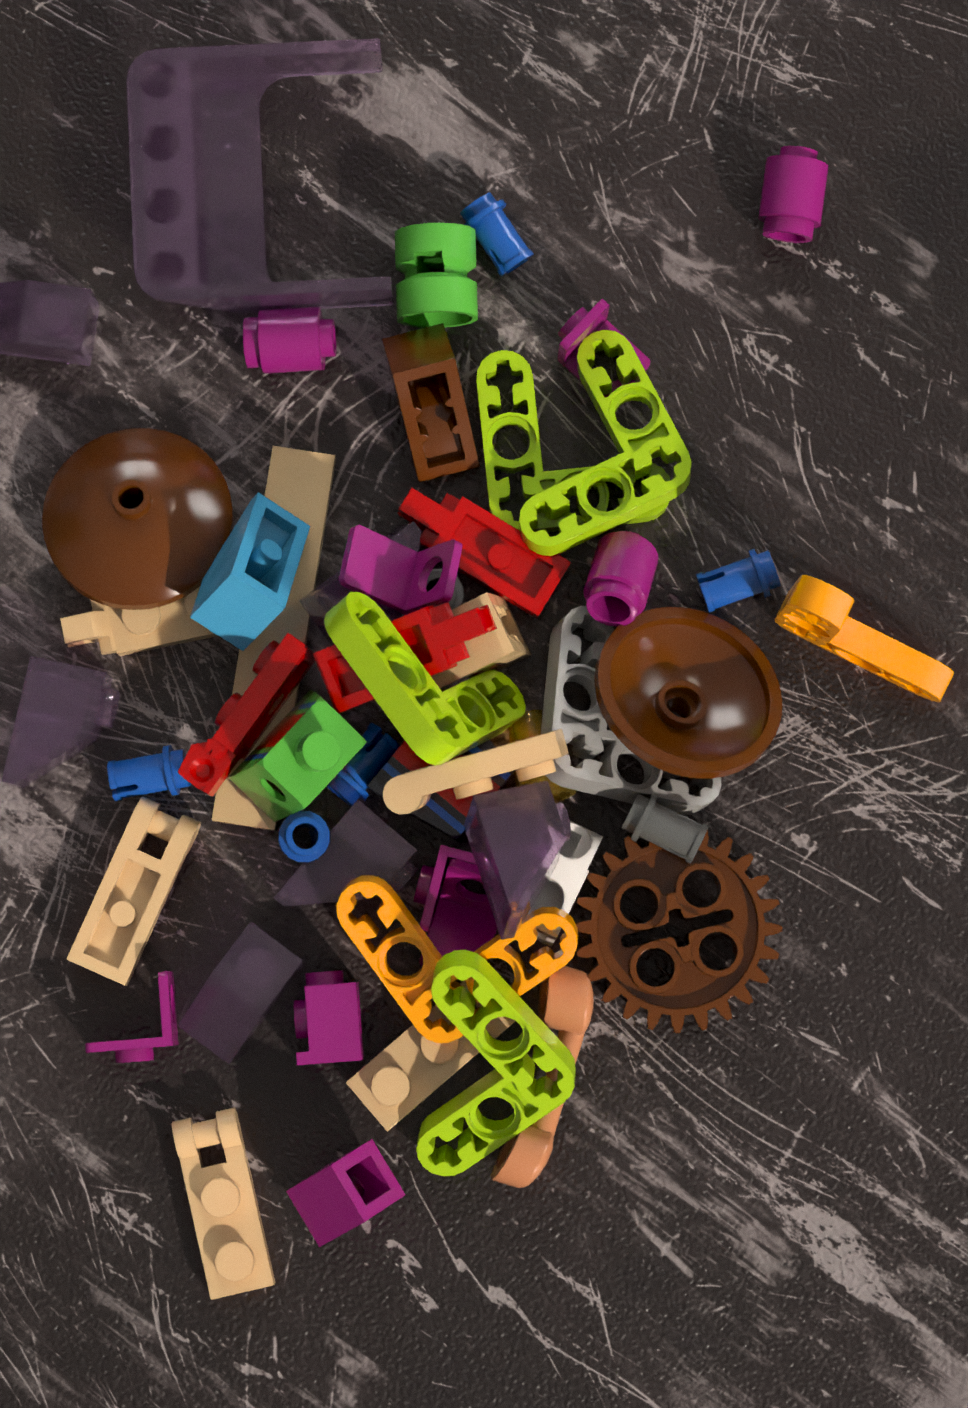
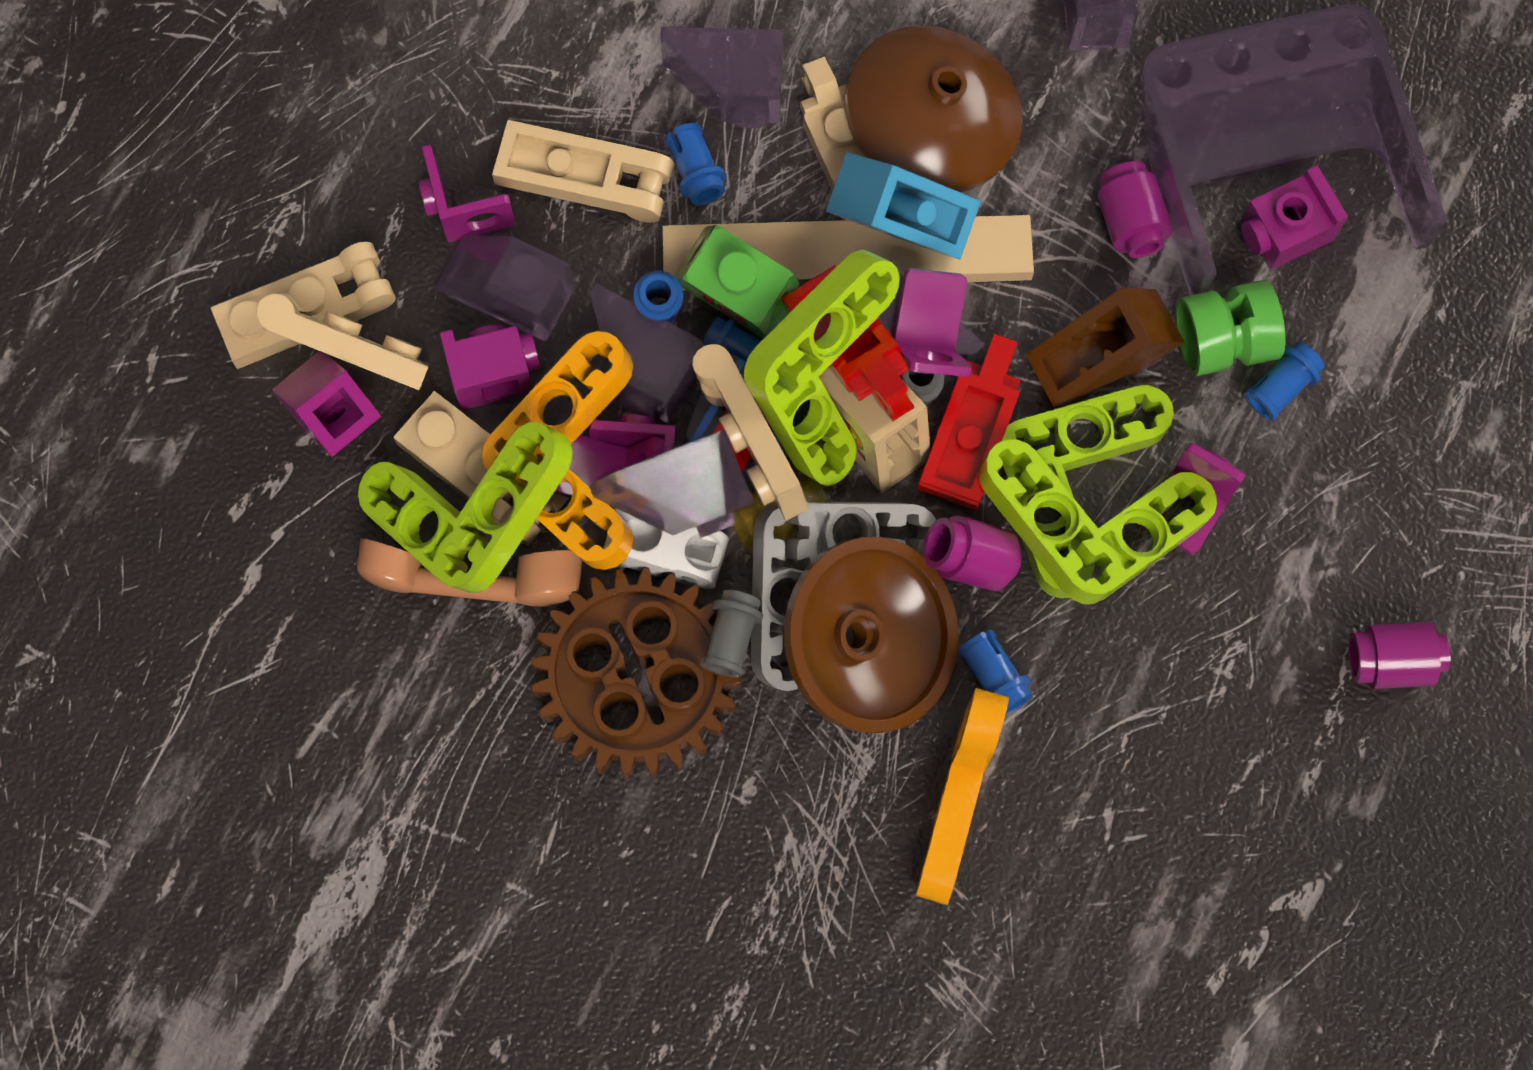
camera: 80 degrees right, 10 degrees down
red hinge [178,633,315,797] -> none
none -> tan plate [256,292,429,390]
none -> magenta brick [1241,165,1348,271]

